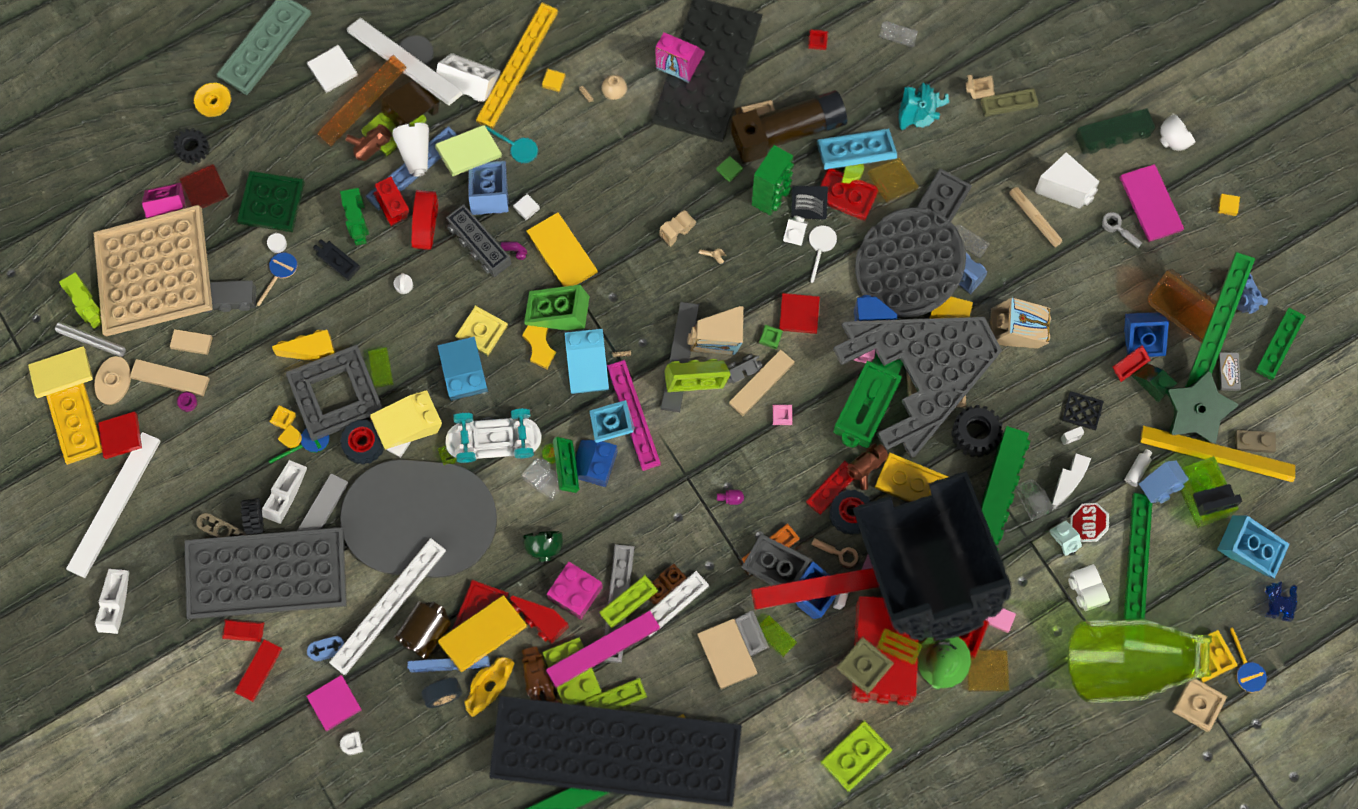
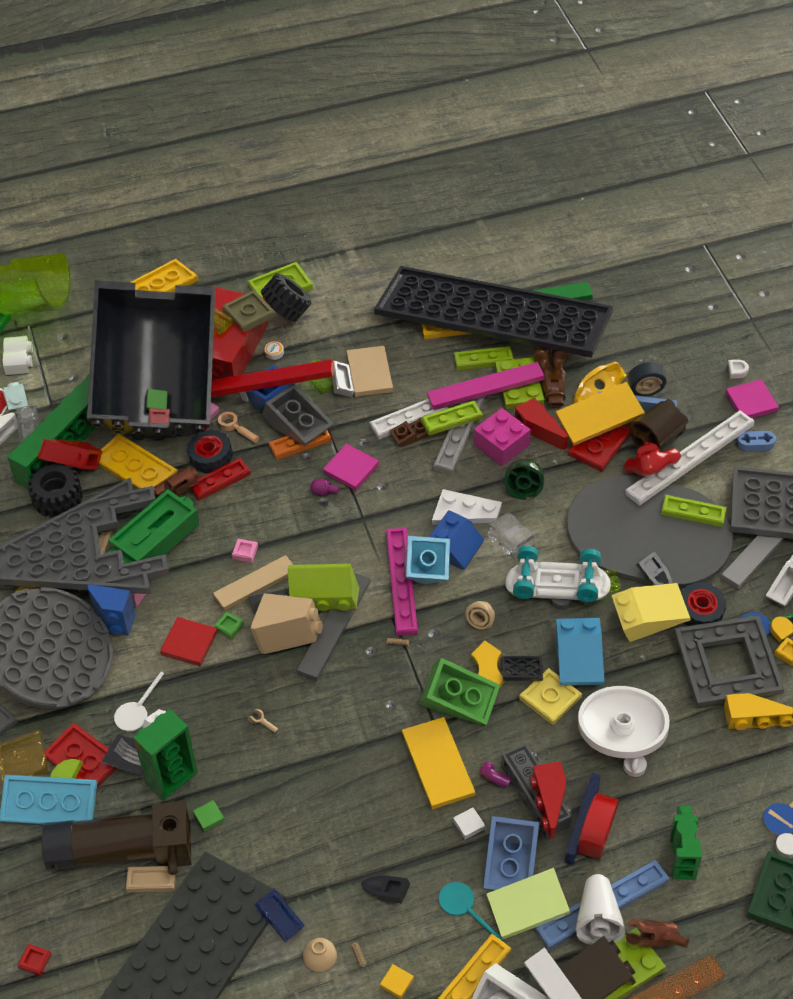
camera: 165 degrees left, 20 degrees down
black hinge [313,239,361,281] -> none
clear neon green tile [368,347,394,388] -> none
red panel [373,176,409,226] -> none
clear neon green tile [542,443,556,464] -> none
green tile [553,437,580,493] -> none
medium azure slope [565,329,609,394] -> none
dark pink slope [656,32,705,82] -> none
tan leg [659,211,696,247] -> none
none -> red slope [38,439,103,470]
none -> yellow tile [131,259,198,292]
none -> bright green tile [145,389,167,410]
none -> red tile [149,408,170,424]
none -> clear blue tile [255,888,305,943]
none -> black tyre [261,273,312,322]
none -> white tile [264,341,284,360]
none -> dark pink tile [323,443,379,491]
none -> black plate [361,875,410,904]
none -> white wing [432,489,502,525]
none -> tan brick [465,601,495,630]
none -> black window [501,656,543,681]
none -> red slope [529,761,566,839]
none -> clear blue tile [564,773,601,865]
none -> white dish [578,686,669,758]
none -> red head [624,442,681,476]
none -> plate [636,551,672,585]
none -> lime tile [661,495,727,527]

